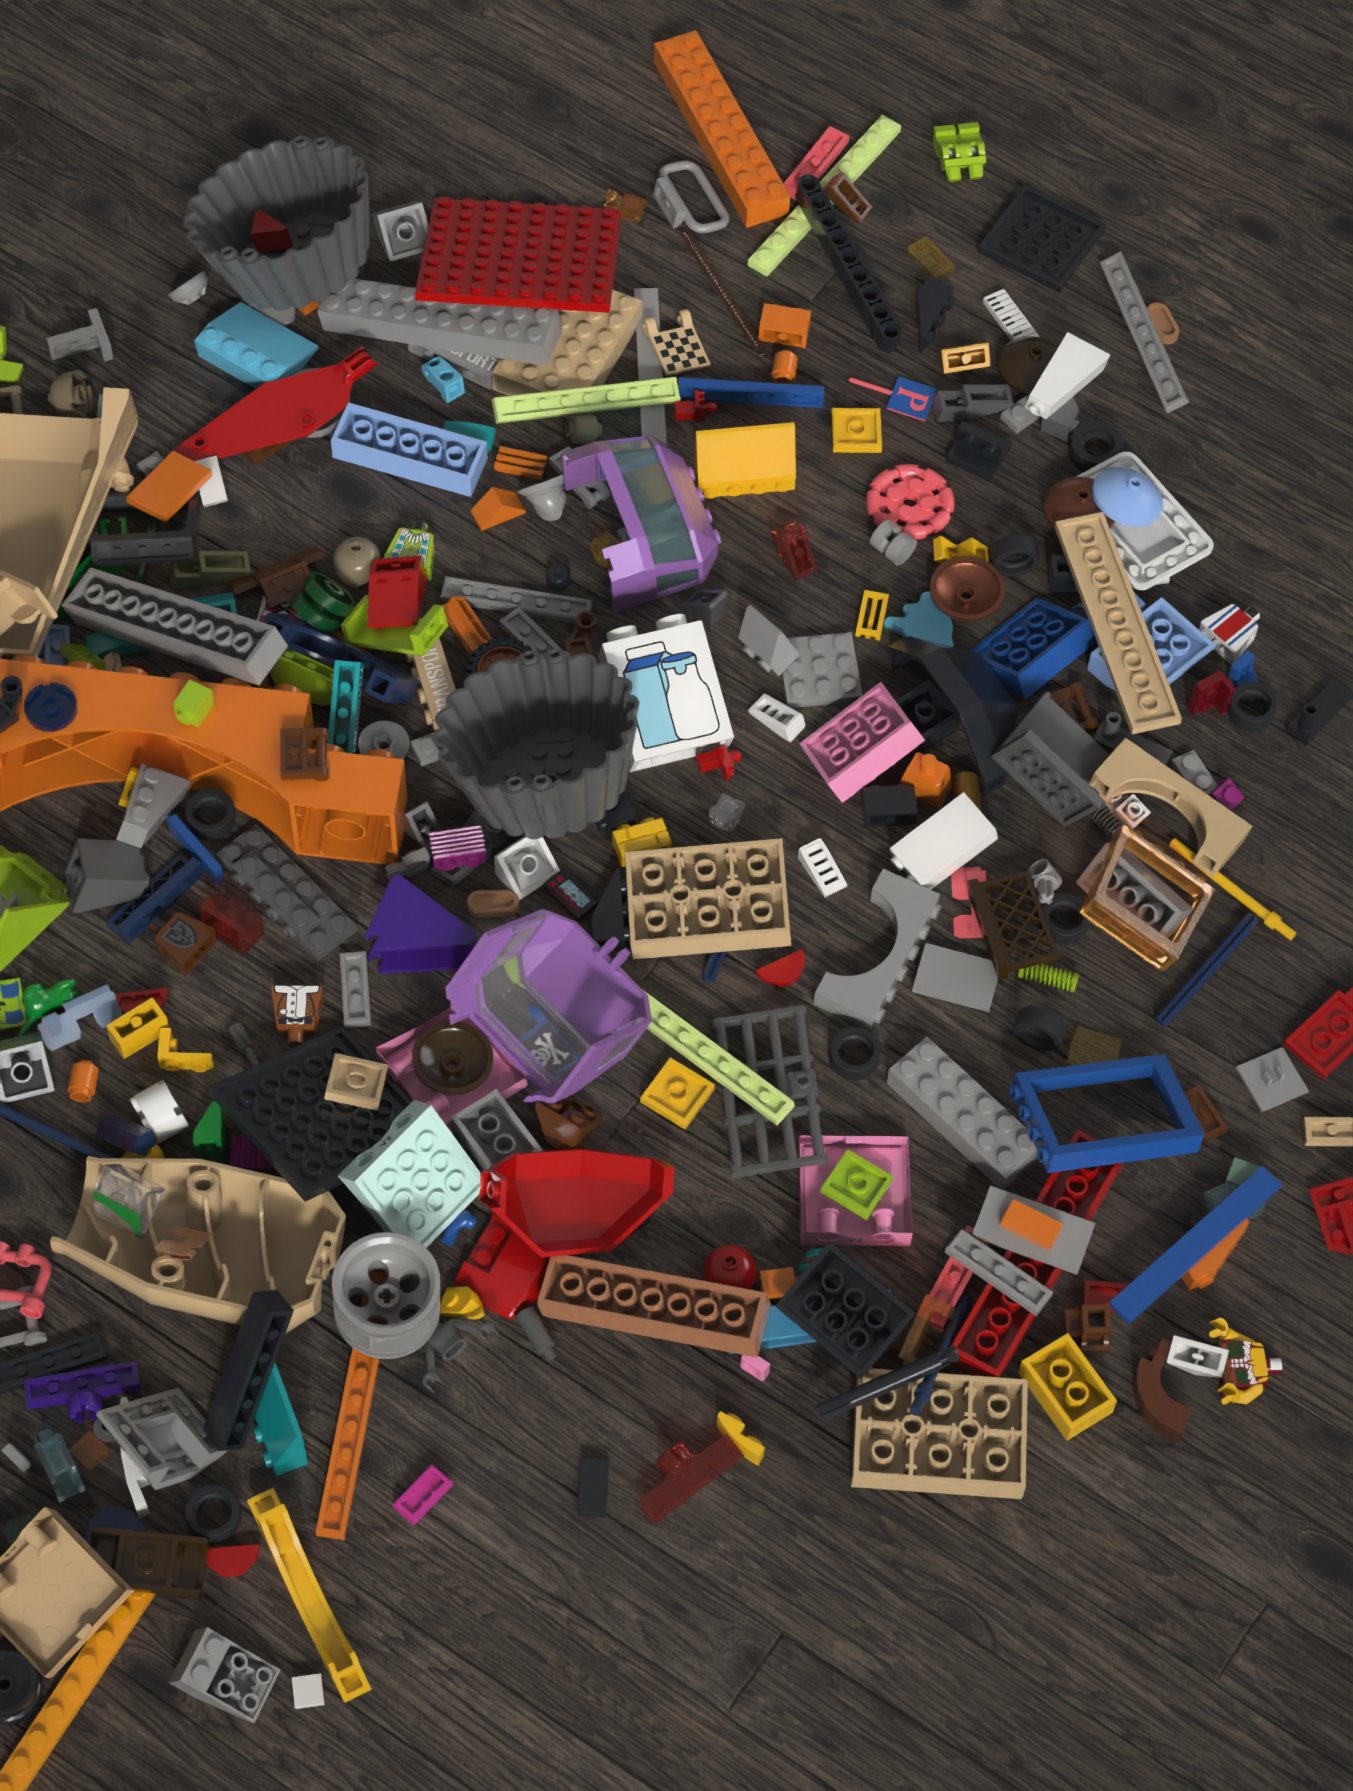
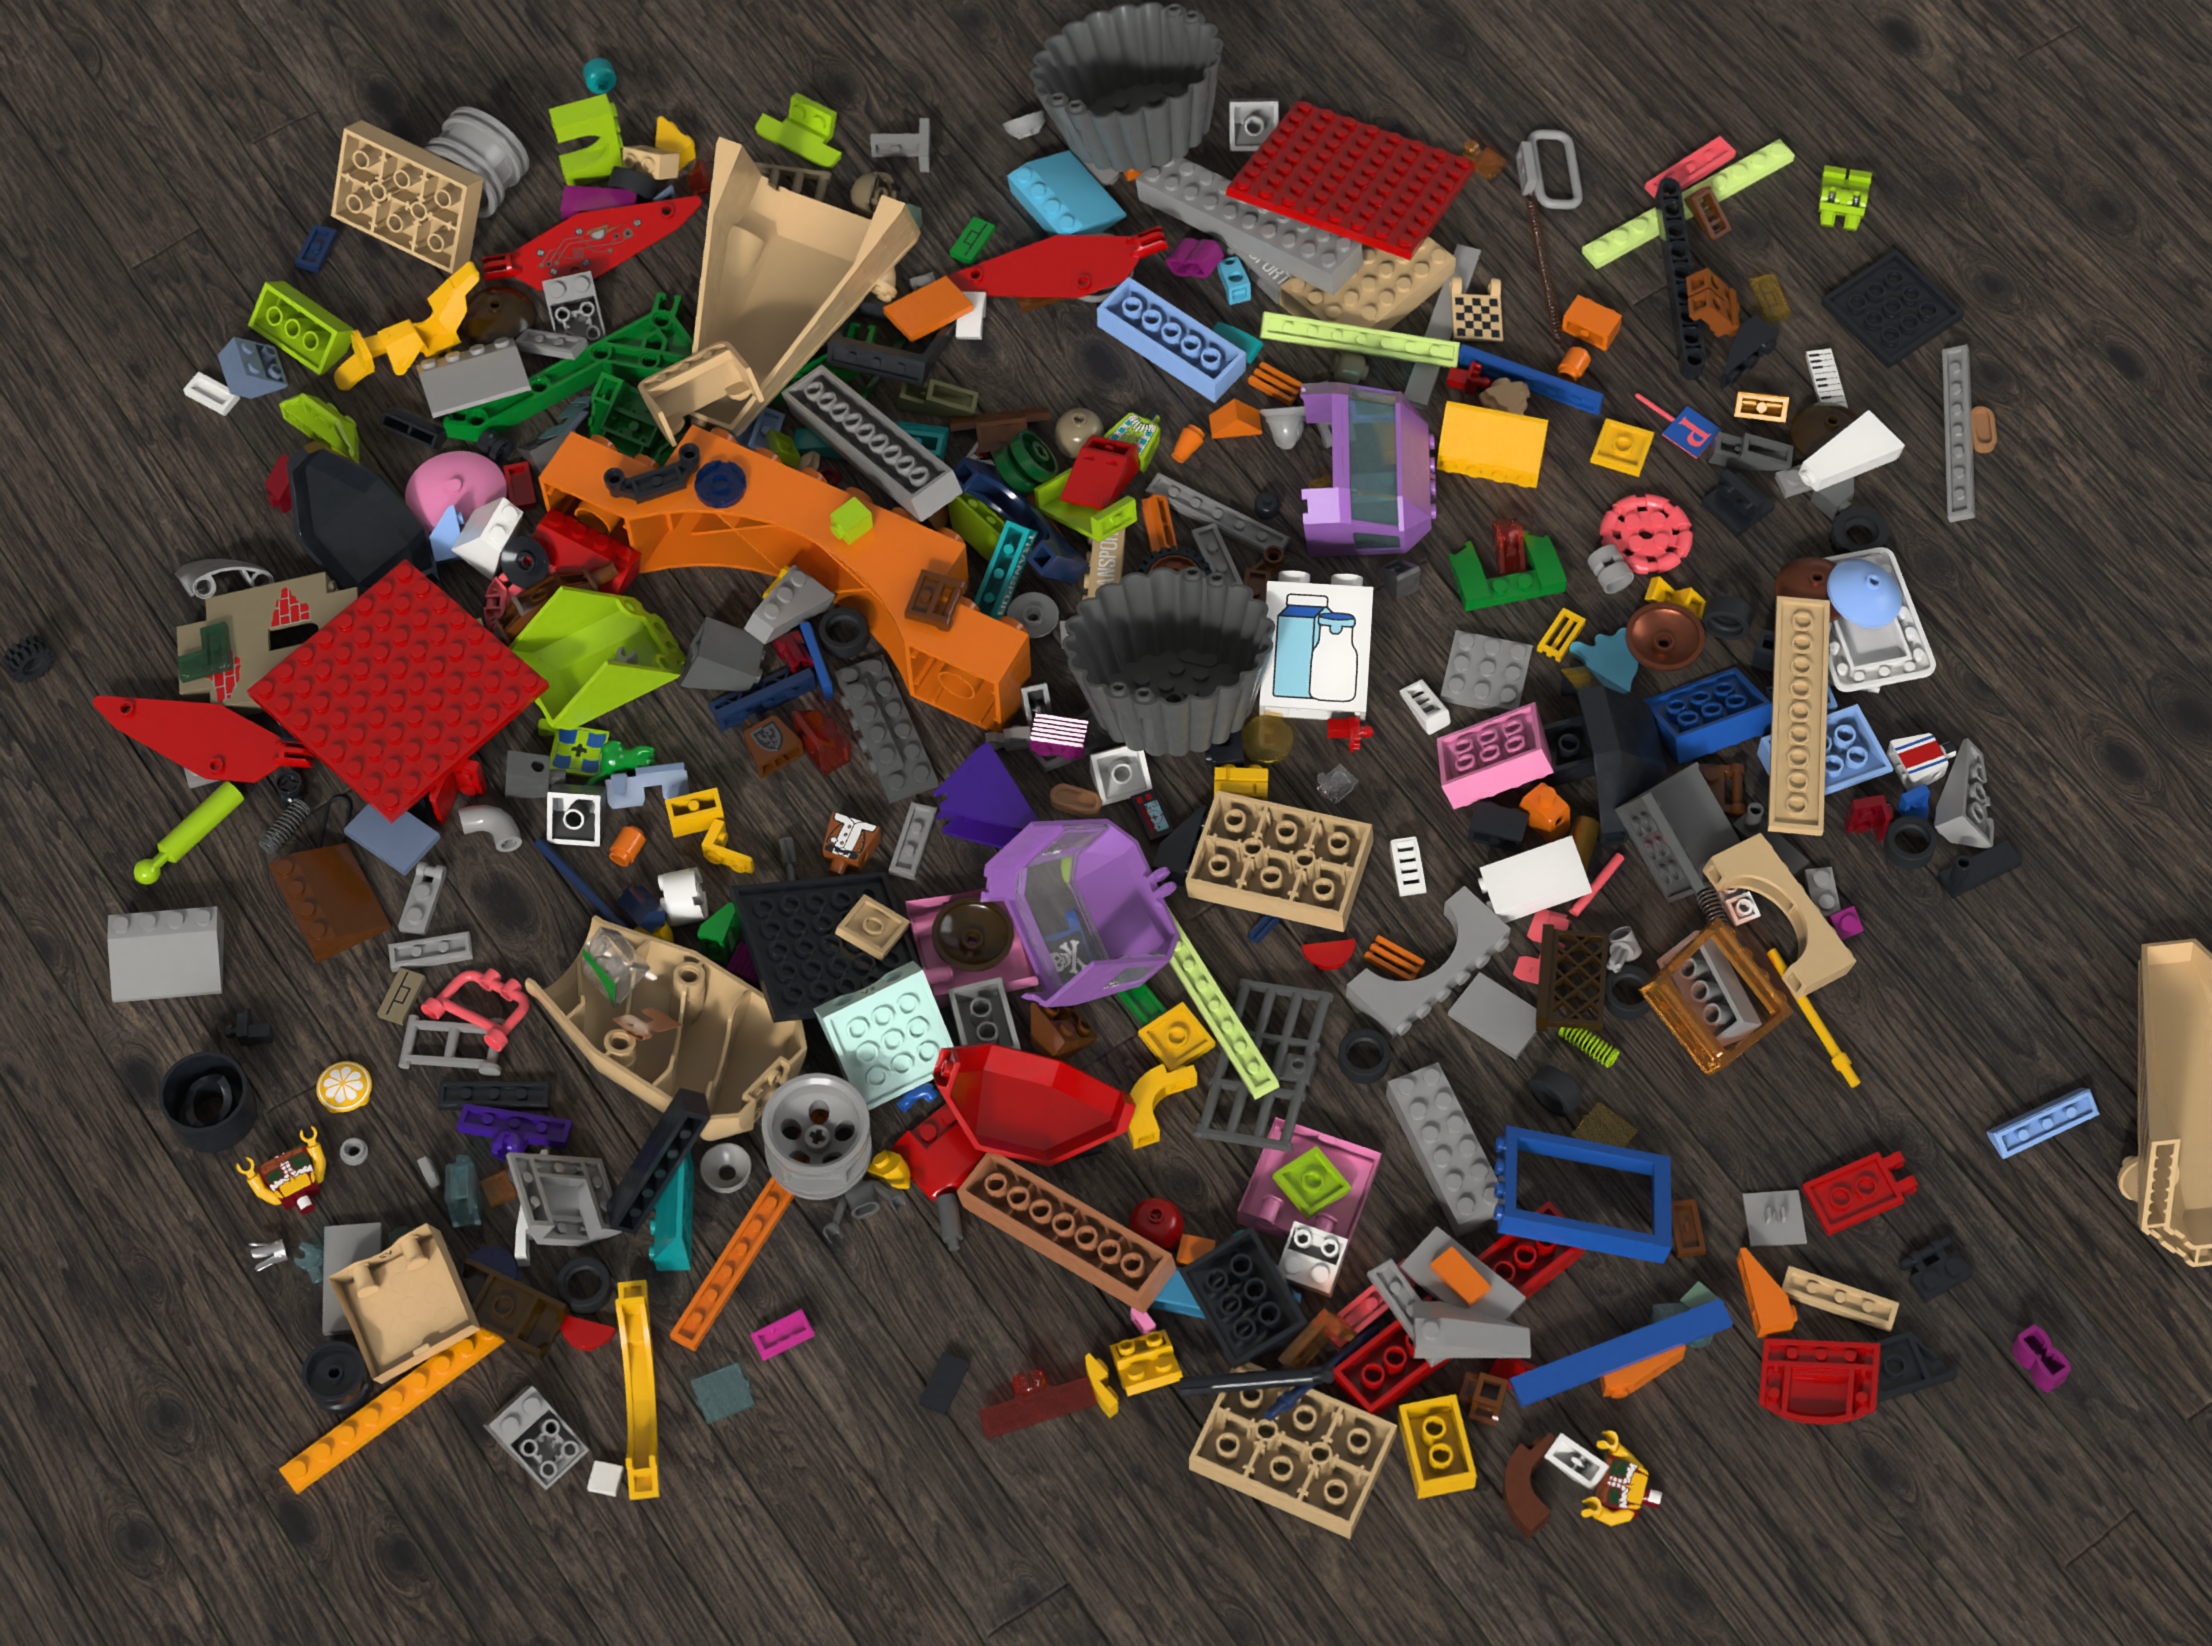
camera: 25 degrees right, 0 degrees up
red tile [114,987,168,1014] -> none
red slope [251,209,293,252] -> none
orange brick [654,30,790,228] -> none
light grey slope [738,605,800,676] -> none
dark blue axle [1155,913,1258,1027] -> none
none -> clear light blue piece [691,1363,755,1424]
none -> light grey piece [700,1143,752,1193]
none -> dark red piece [773,630,814,675]
none -> green tile [950,216,996,266]
none -> yellow brick [1110,1329,1183,1396]
none -> green tile [1116,983,1168,1027]
none -> yellow arch [1128,1064,1197,1150]
none -> magenta brick [1165,238,1224,278]
none -> orange cone [1171,424,1205,463]
none -> clear yellow tile [1241,715,1294,765]
none -> white slope [1278,1221,1348,1298]
none -> orange tile [1364,935,1425,981]
none -> light grey wedge [1412,1301,1531,1358]
none -> green wedge [1448,531,1567,612]
none -> tan rock [1479,378,1530,415]
none -> coral bar [1569,853,1624,917]
none -> dark orange hips [1686,268,1742,337]
none -> orange slope [1736,1248,1797,1338]
none -> light grey wedge [1934,738,1994,849]

